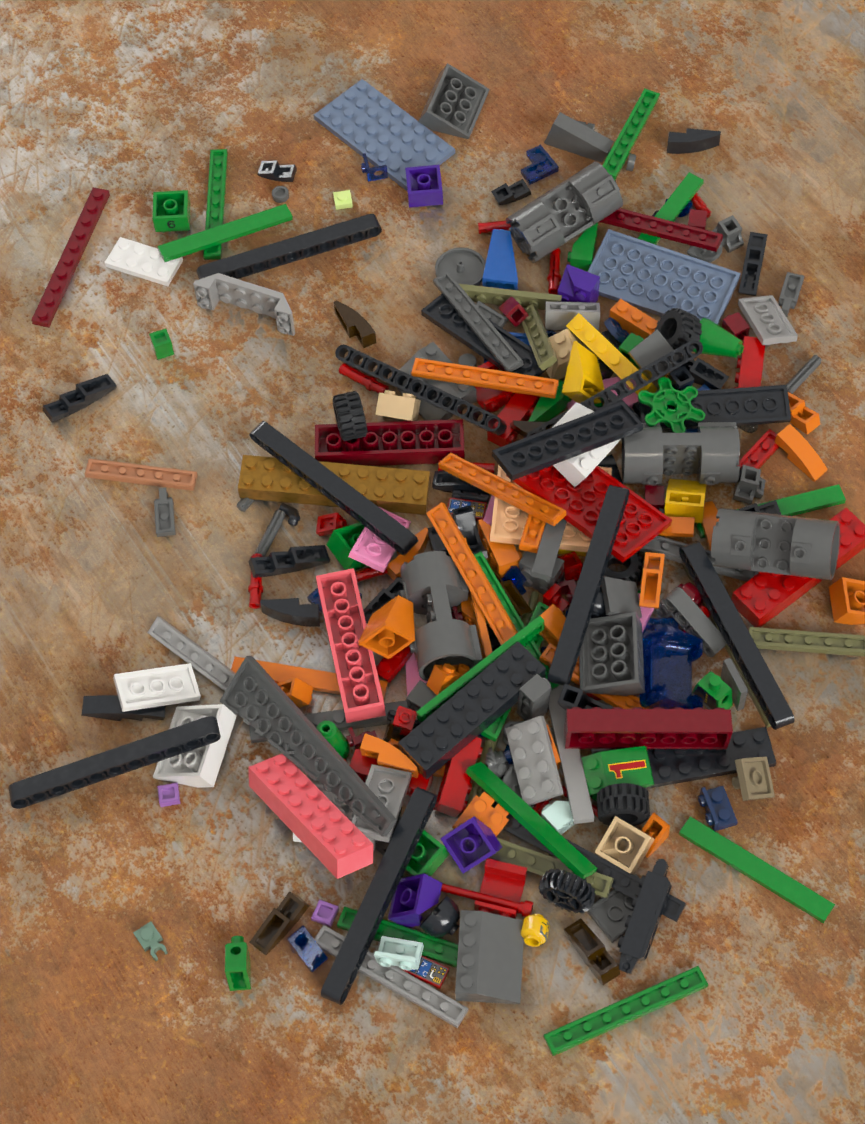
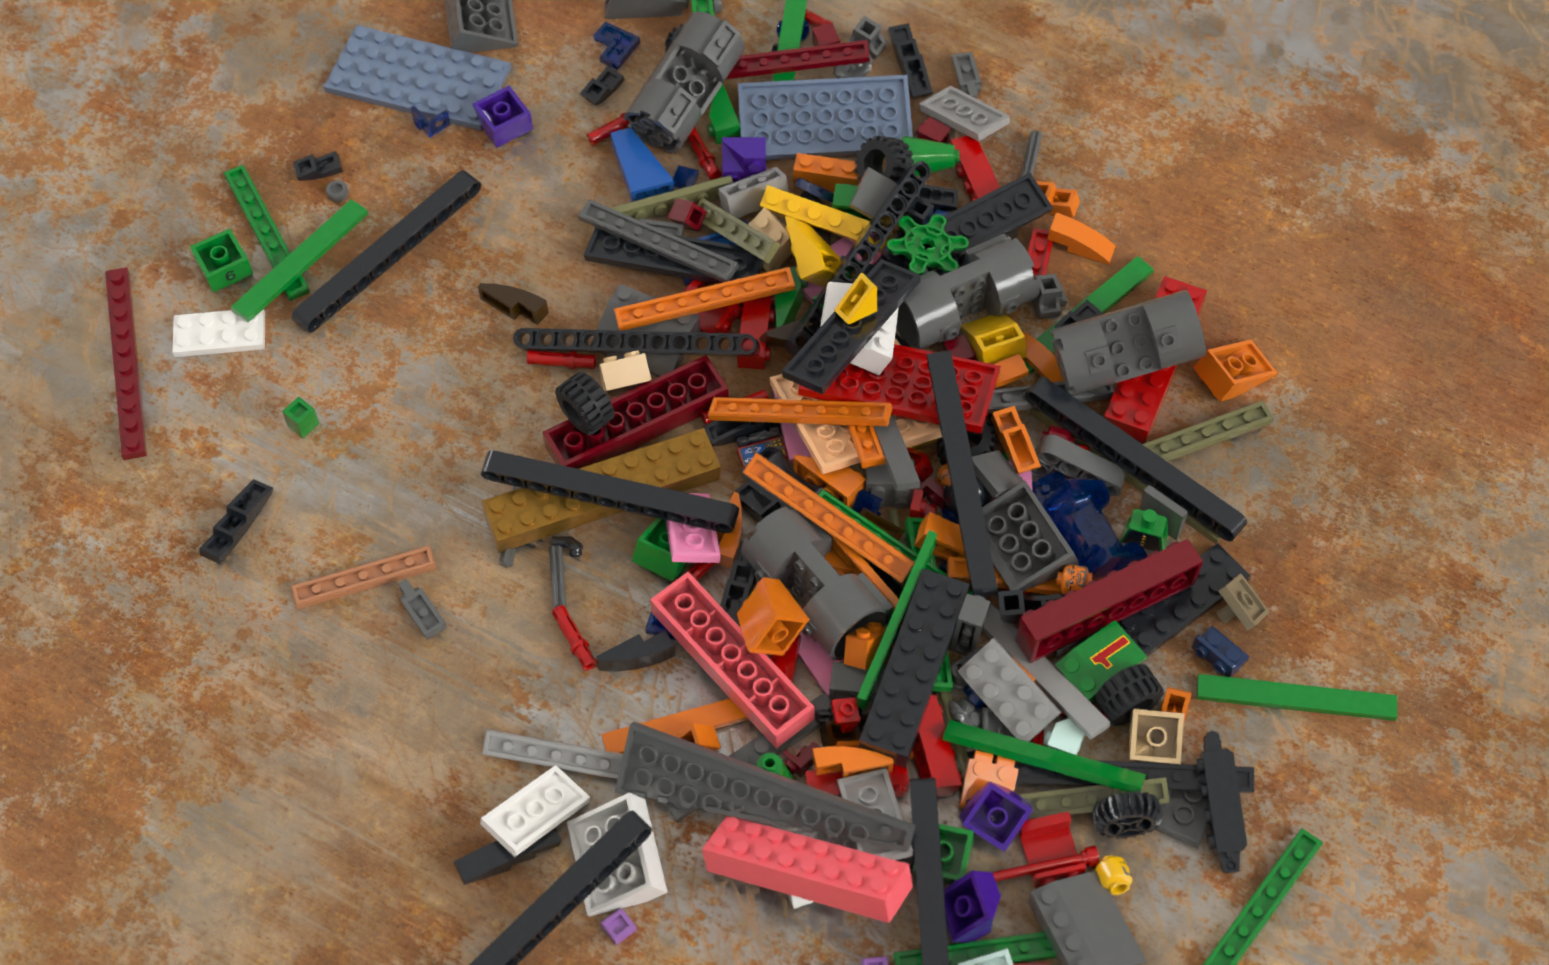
camera: 30 degrees left, 0 degrees up
light grey slope [193,273,295,336] -> none
black slope [248,545,330,578] -> none
red bracket [316,512,347,536] -> none
yellowish green plate [333,190,353,210] -> none
black cylinder [420,896,460,938] -> none
dark grey piece [435,247,486,286] -> none
dark grey tile [458,354,477,367] -> none
dark brown slope [564,918,620,985] -> none
none -> clear blue tile [673,165,699,189]
none -> yellow slope [834,273,877,324]
none -> orange head [1056,564,1093,595]

